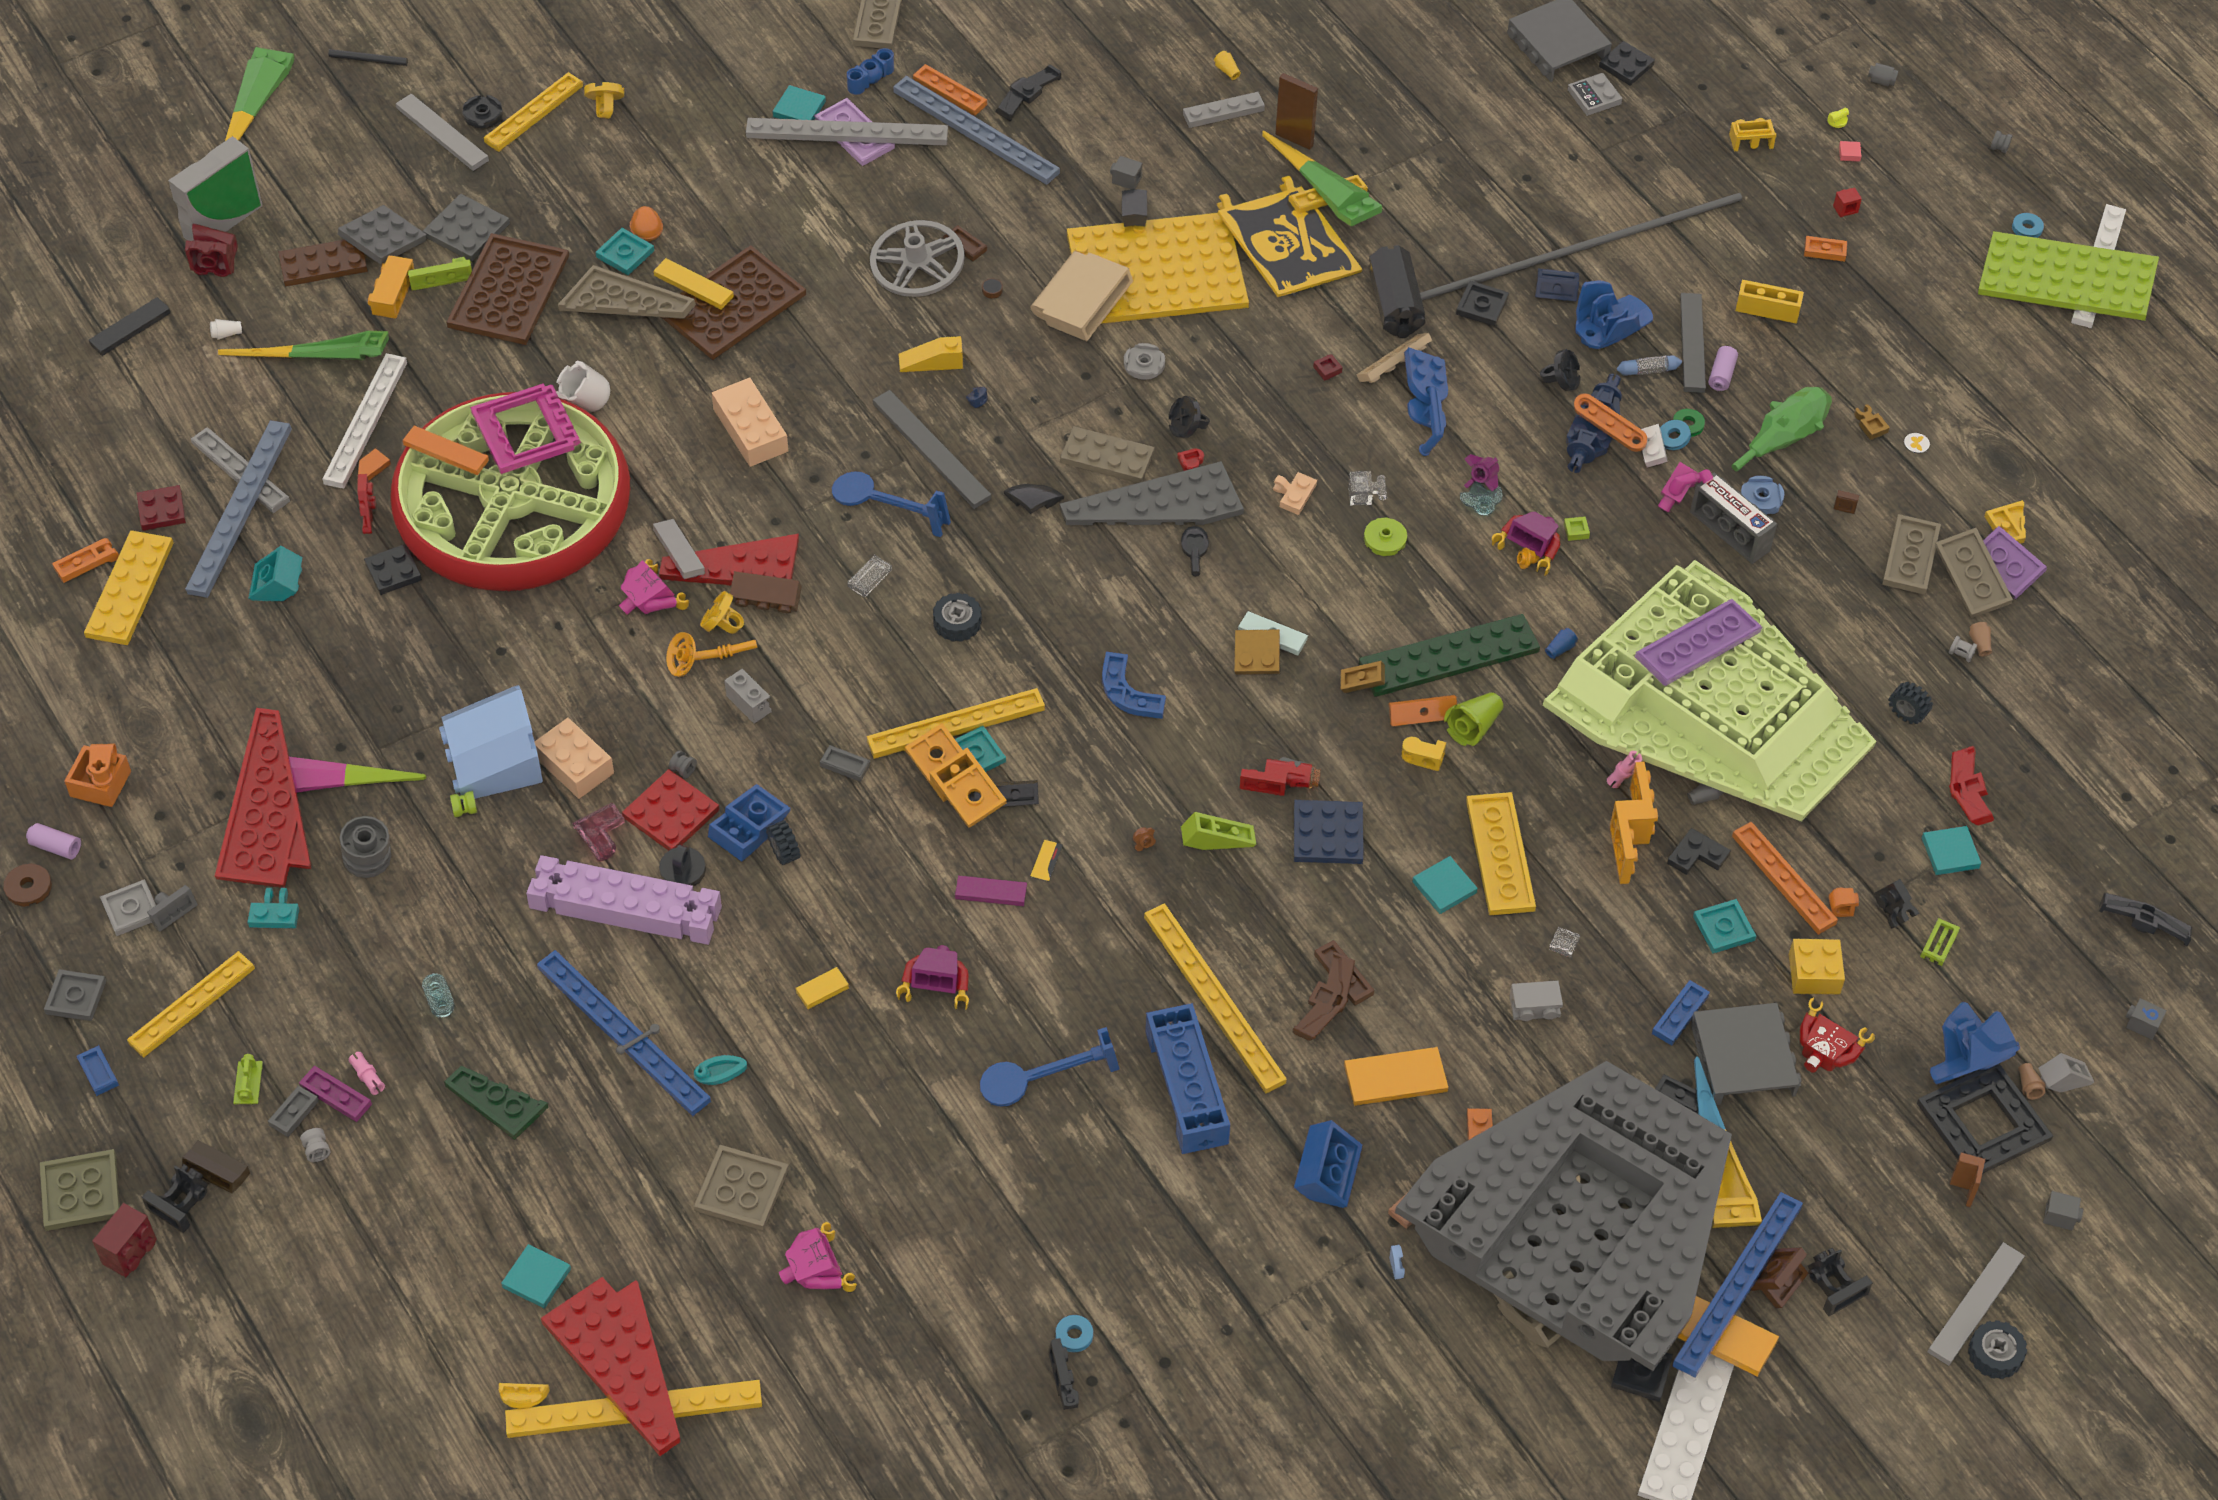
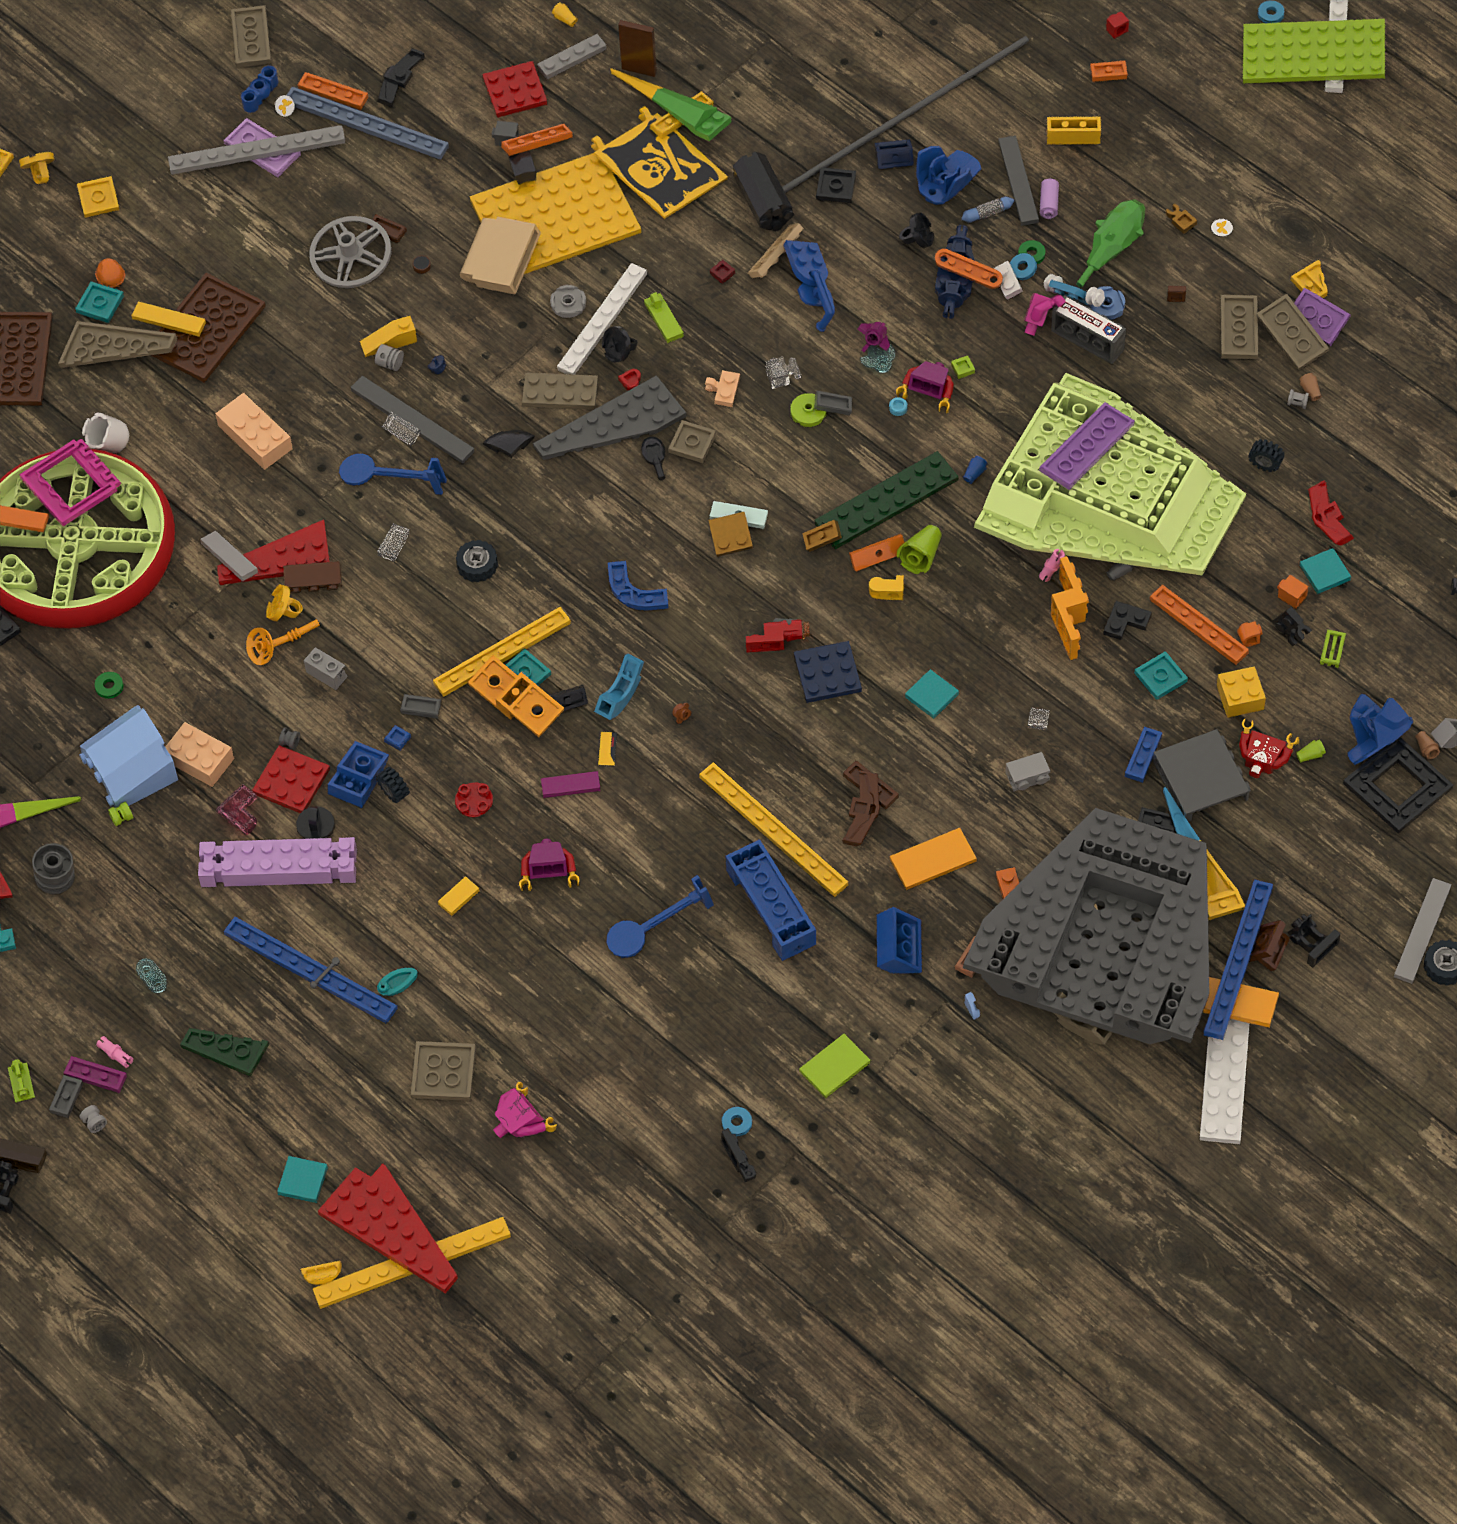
camera: 10 degrees left, 5 degrees up
dark pink torso [619,559,689,615] -> none
teal tile [773,85,826,120] -> none
lime slope [1181,812,1256,850] -> none
yellow plate [1466,792,1536,915] -> none
light orange plate [1517,548,1542,569] -> none
black plate [1611,1352,1673,1402] -> none
dark orange panel [1950,1153,1985,1207] -> none
none -> yellow plate [77,176,120,218]
none -> green piece [95,672,124,699]
none -> white sticker [275,95,295,117]
none -> light grey piece [375,344,404,371]
none -> clear tile [382,412,421,446]
none -> blue tile [384,725,411,751]
none -> red dish [455,782,493,817]
none -> red plate [482,61,548,118]
none -> orange tile [501,124,572,156]
none -> white plate [557,263,647,375]
none -> dark azure arch [594,654,644,720]
none -> lime hinge [644,292,684,343]
none -> dark tan plate [668,420,716,463]
none -> lime tile [799,1034,870,1099]
none -> dark grey tile [815,391,852,416]
none -> medium azure tile [889,397,907,416]
none -> plate [1044,274,1105,307]
none -> orange brick [1277,575,1309,609]
none -> lime cone [1296,740,1326,763]

